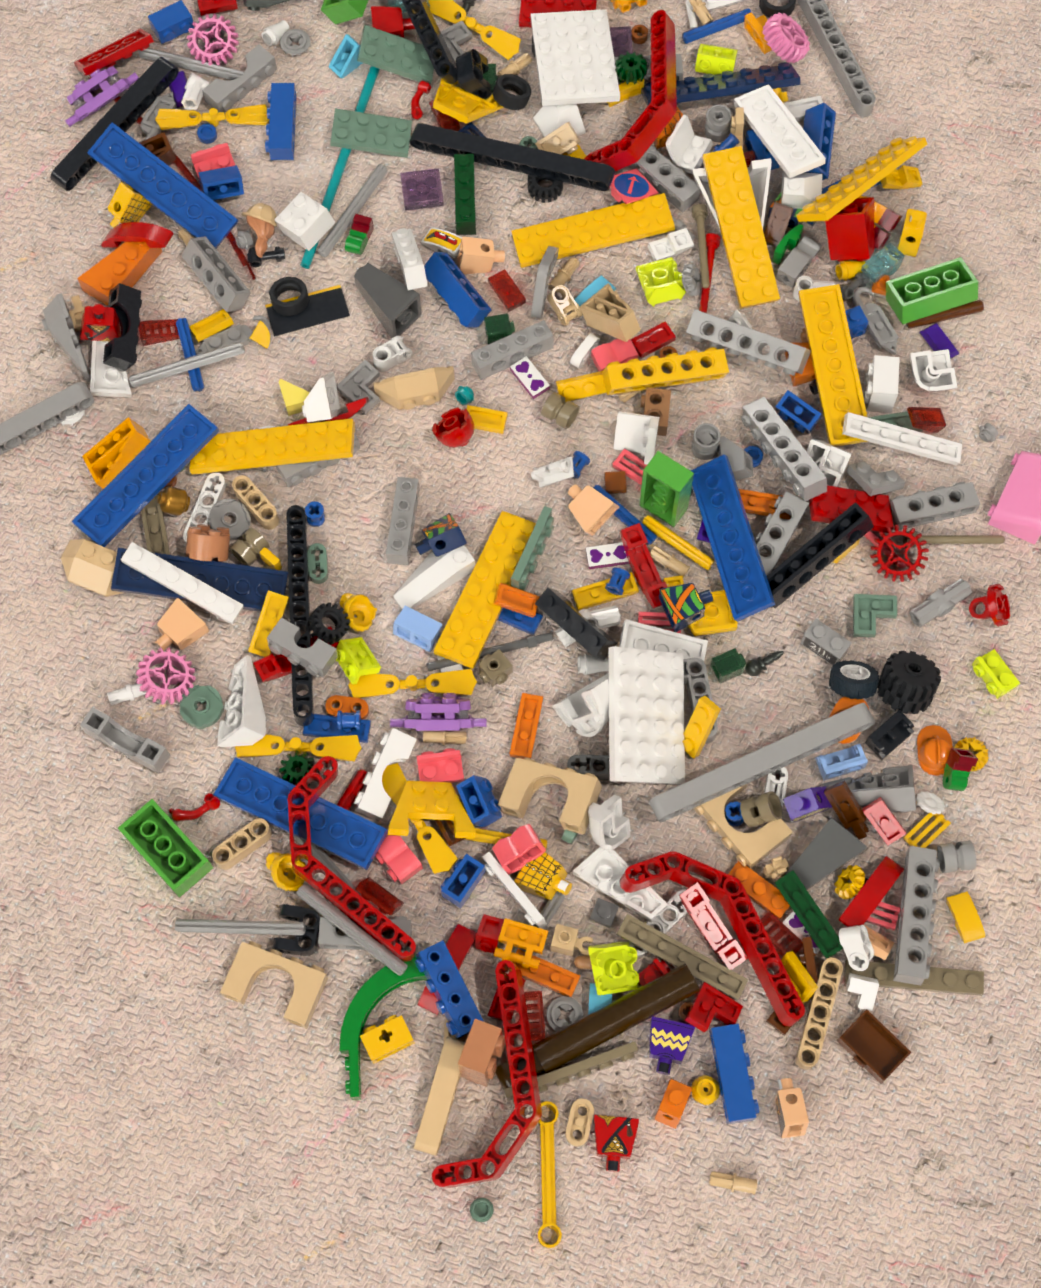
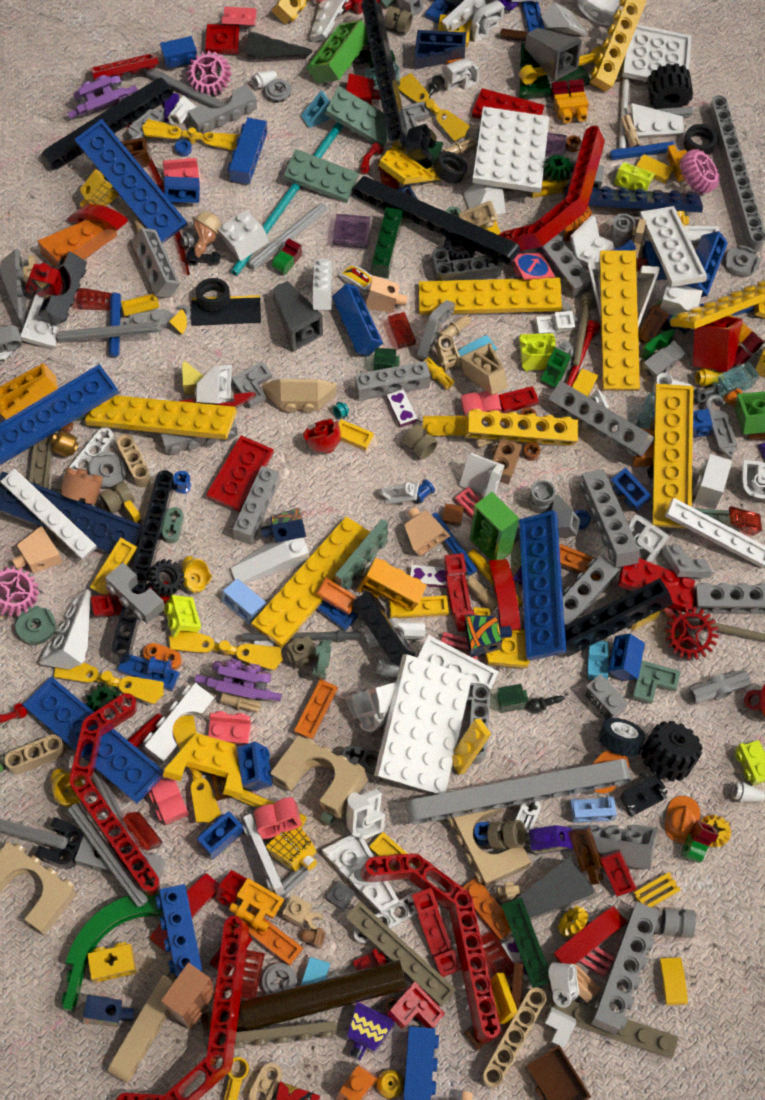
camera: 10 degrees right, 5 degrees down
white piece [373,336,413,372] -> none
white beam [570,333,600,369] -> none
neon yellow slope [588,941,639,995] -> none
blue bush [605,567,630,595] -> none
white piece [916,791,945,814] -> none
none -> dark blue torso [83,995,135,1027]
none -> red plate [206,435,274,512]
none -> sand green plate [313,639,332,680]
none -> light orange wedge [355,558,427,611]
none -> yellow tile [369,832,412,871]
none -> yellow pin [423,357,454,390]
none -> dark grey beam [432,248,503,281]
none -> red slope [488,559,521,631]
none -> dark orange bush [523,442,541,461]
none -> green slope [540,347,571,388]
none -> yellow tile [570,368,598,402]
none -> medium azure slope [587,641,609,680]
none -> blue brick [608,633,645,681]
none -> yellow tile [636,154,674,184]
none -> clear light blue plate [636,392,655,429]
none -> light grey tile [724,245,760,277]
none -> white cone [732,782,765,803]

